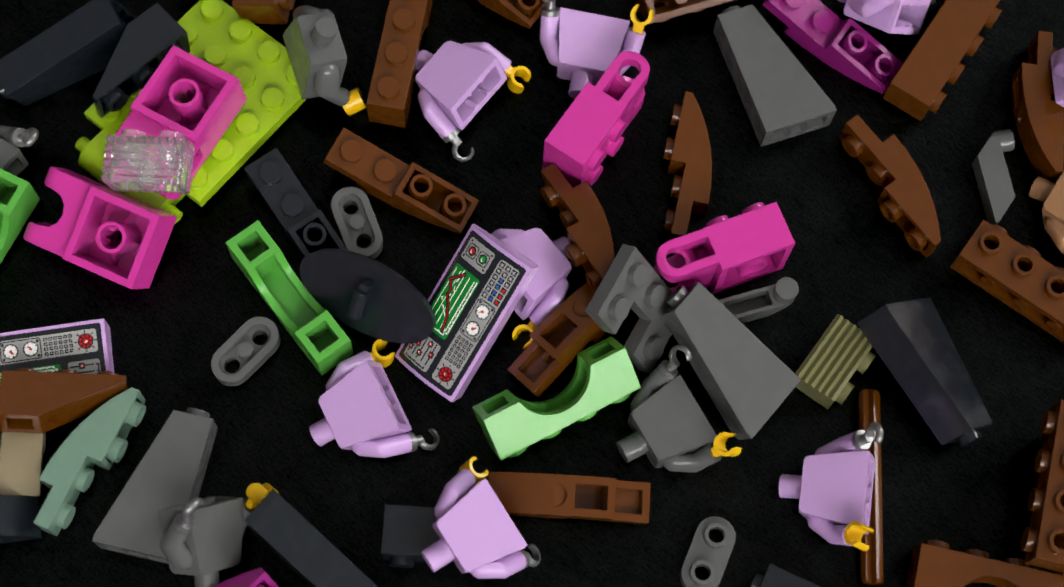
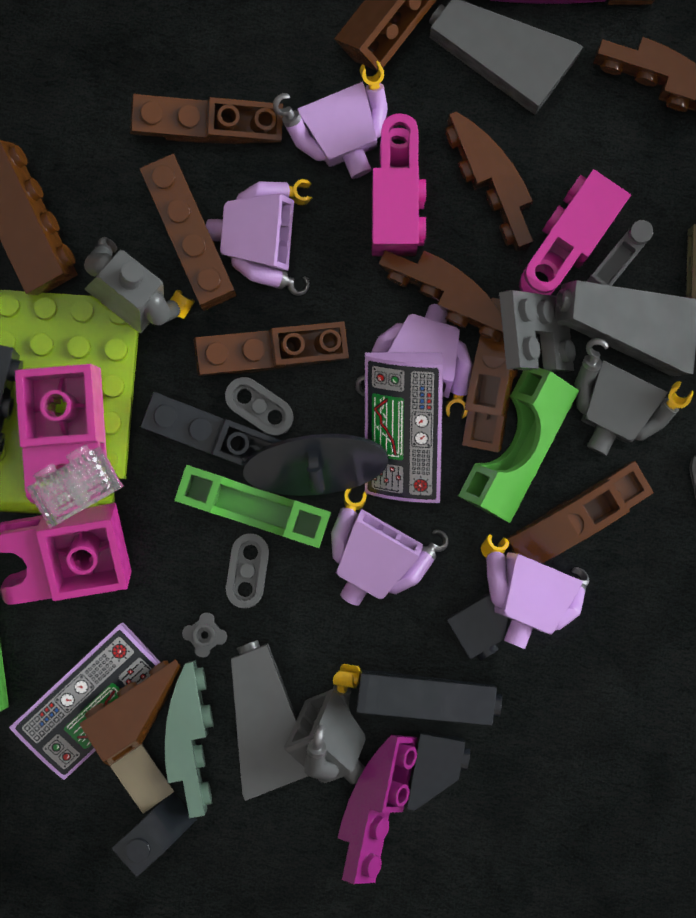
camera: 30 degrees left, 15 degrees up
none -> dark grey plate [182,613,227,658]

